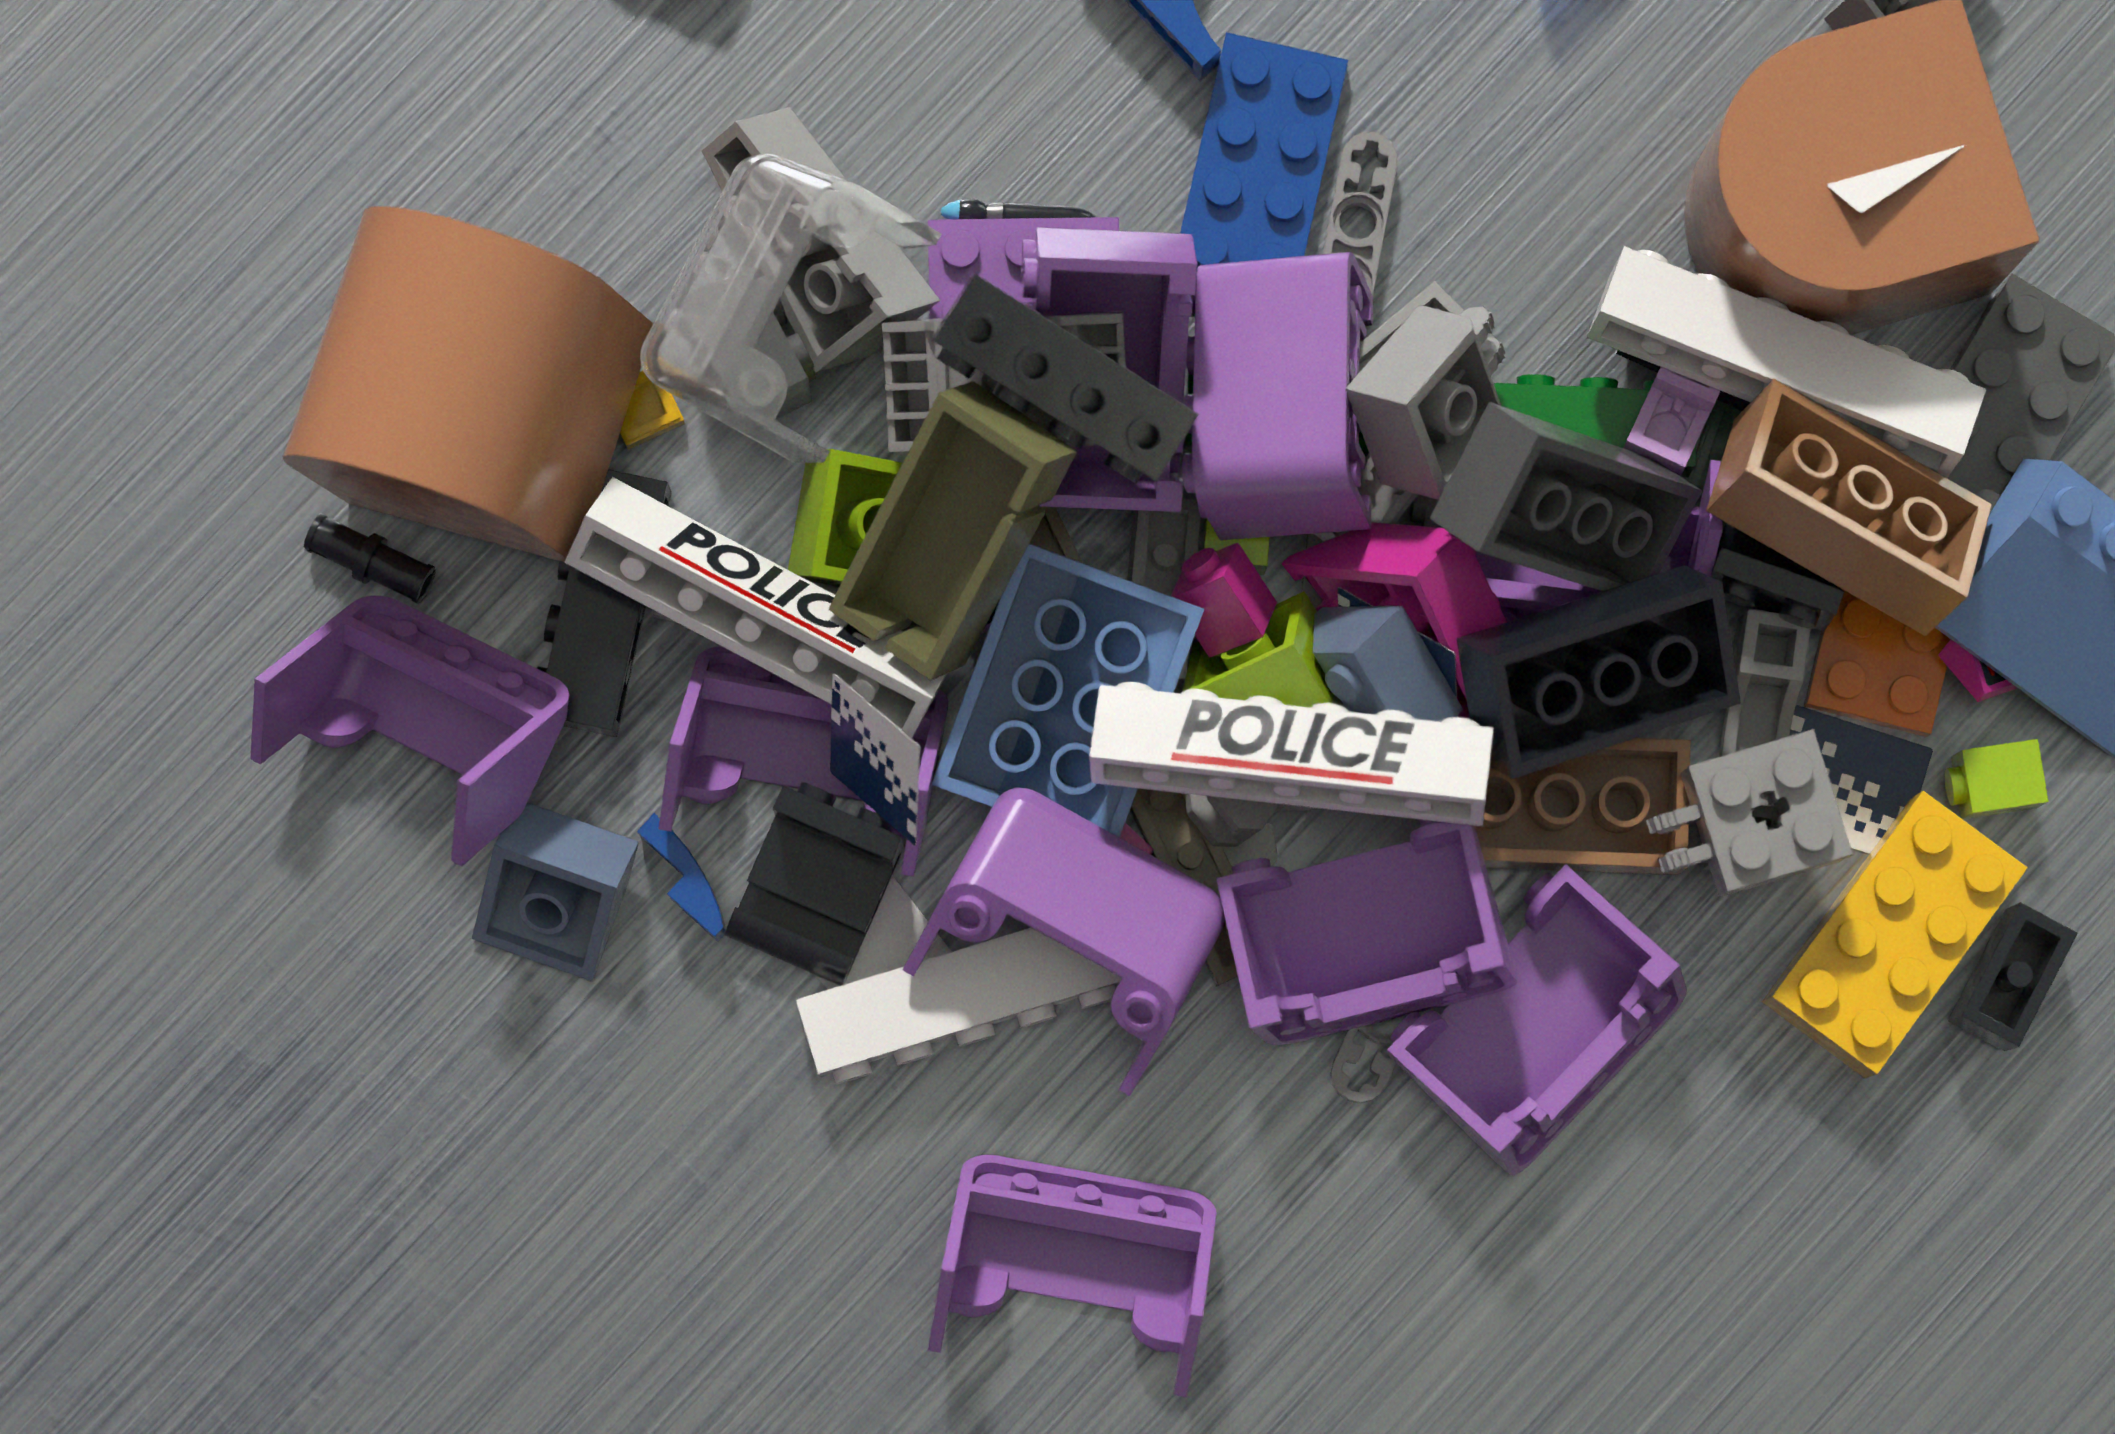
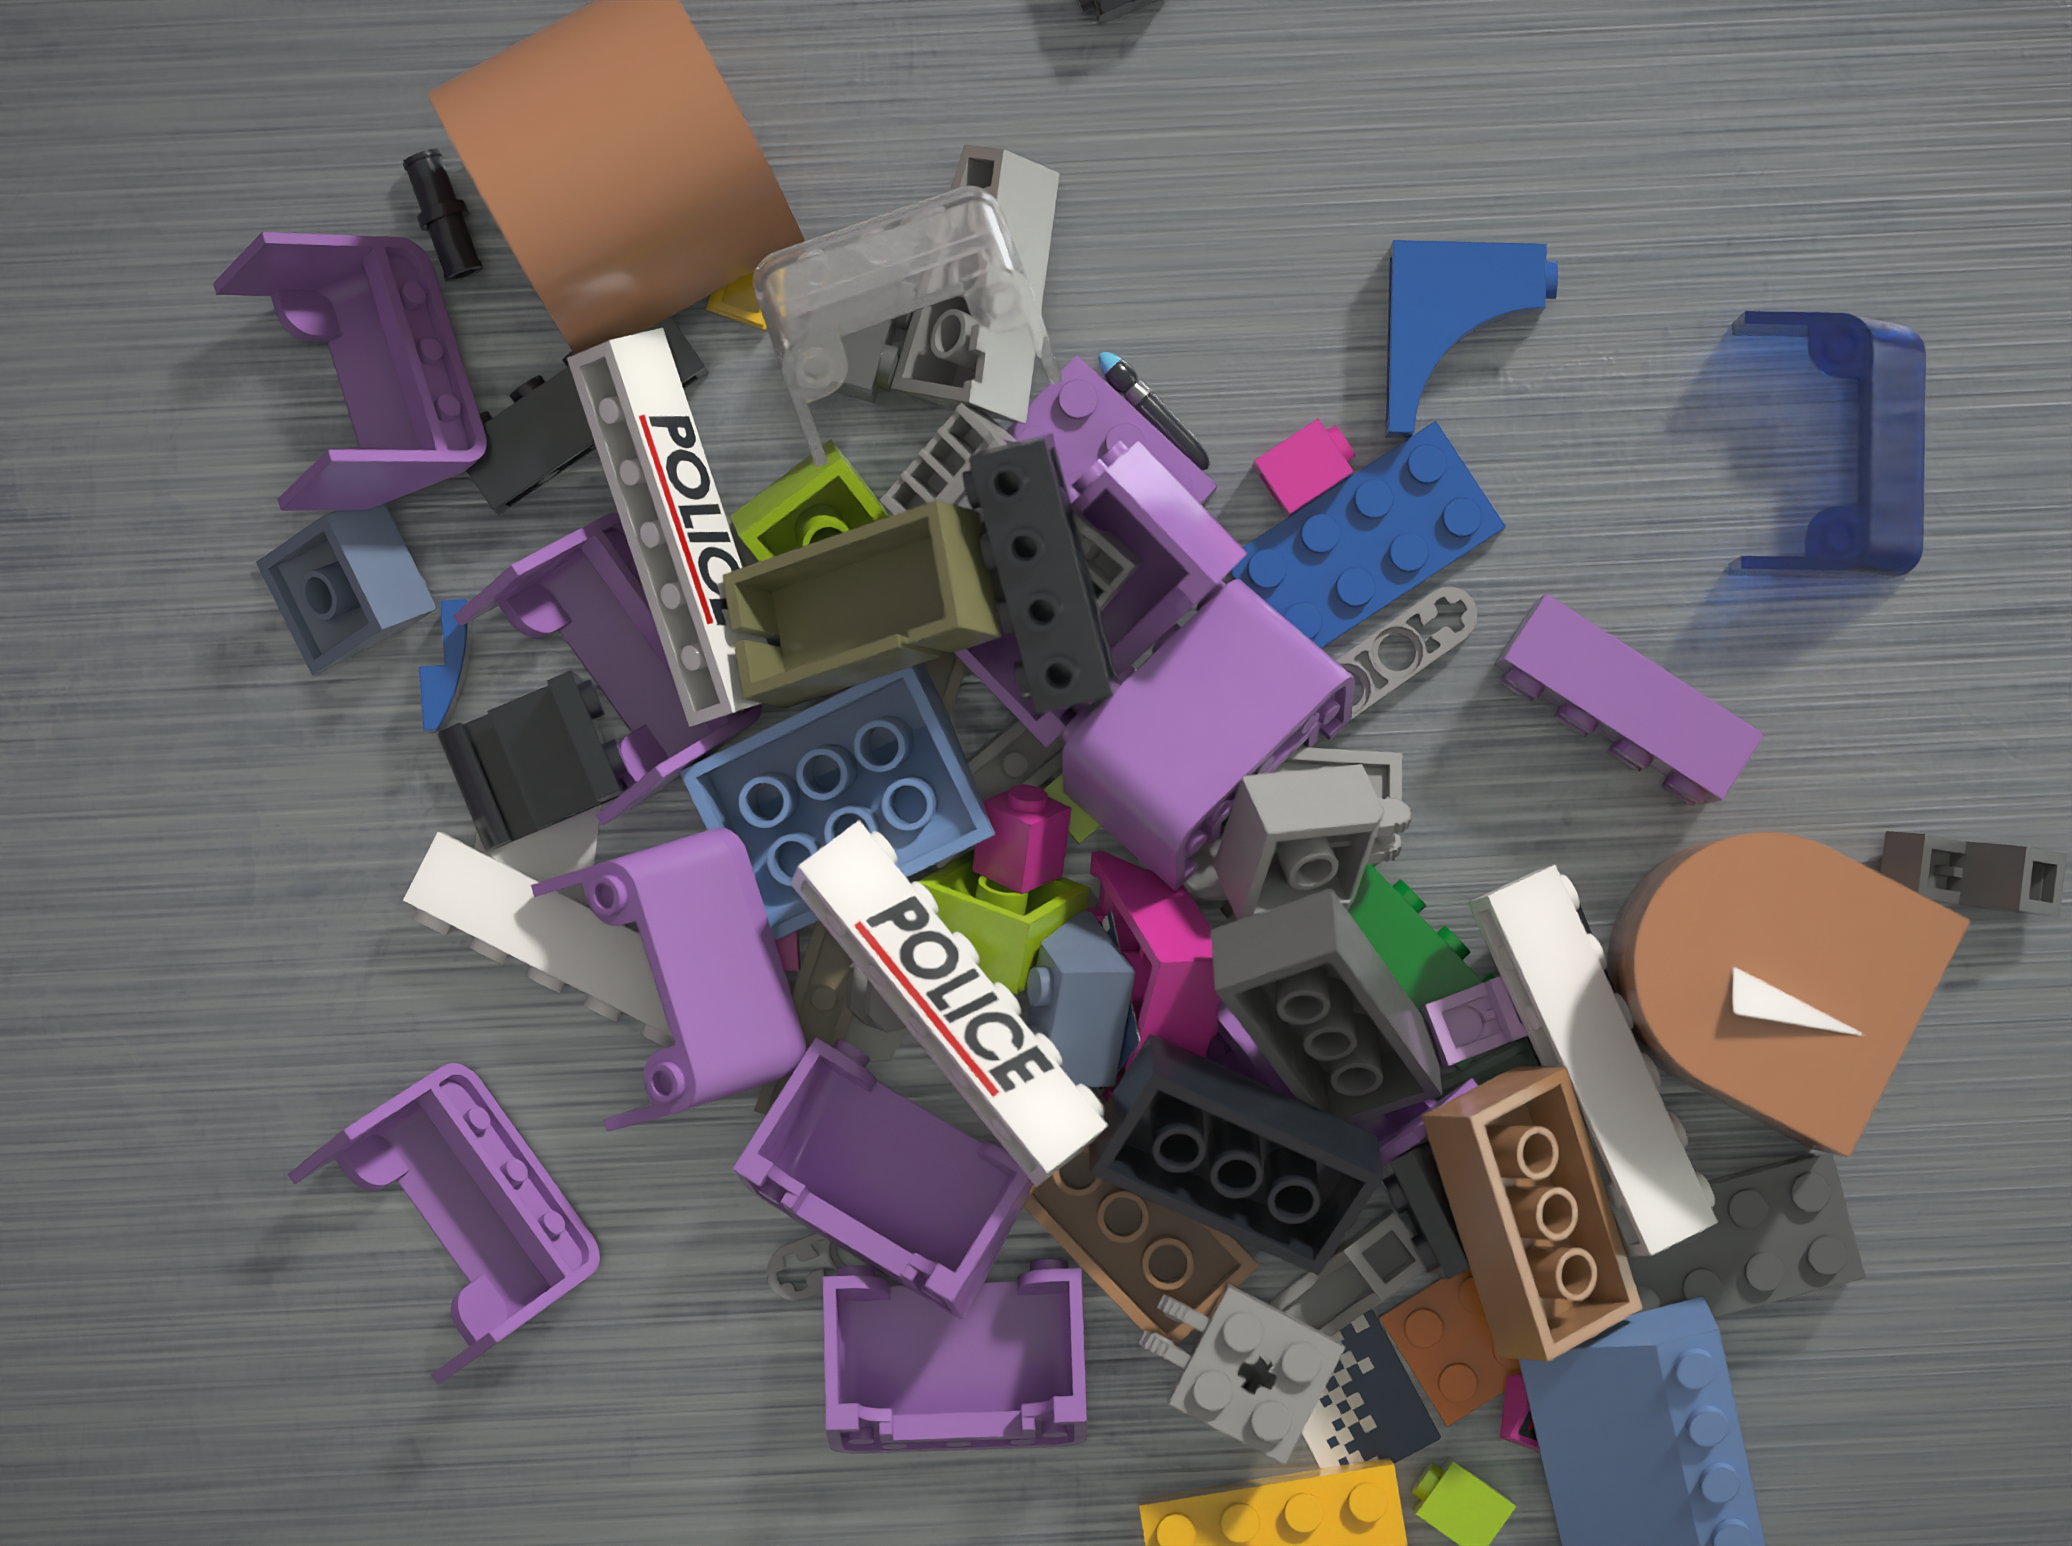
camera: 50 degrees right, 5 degrees up
sticker [830,673,920,846] -> none
none -> dark pink brick [1252,419,1356,518]
none -> medium lavender brick [1494,593,1765,806]

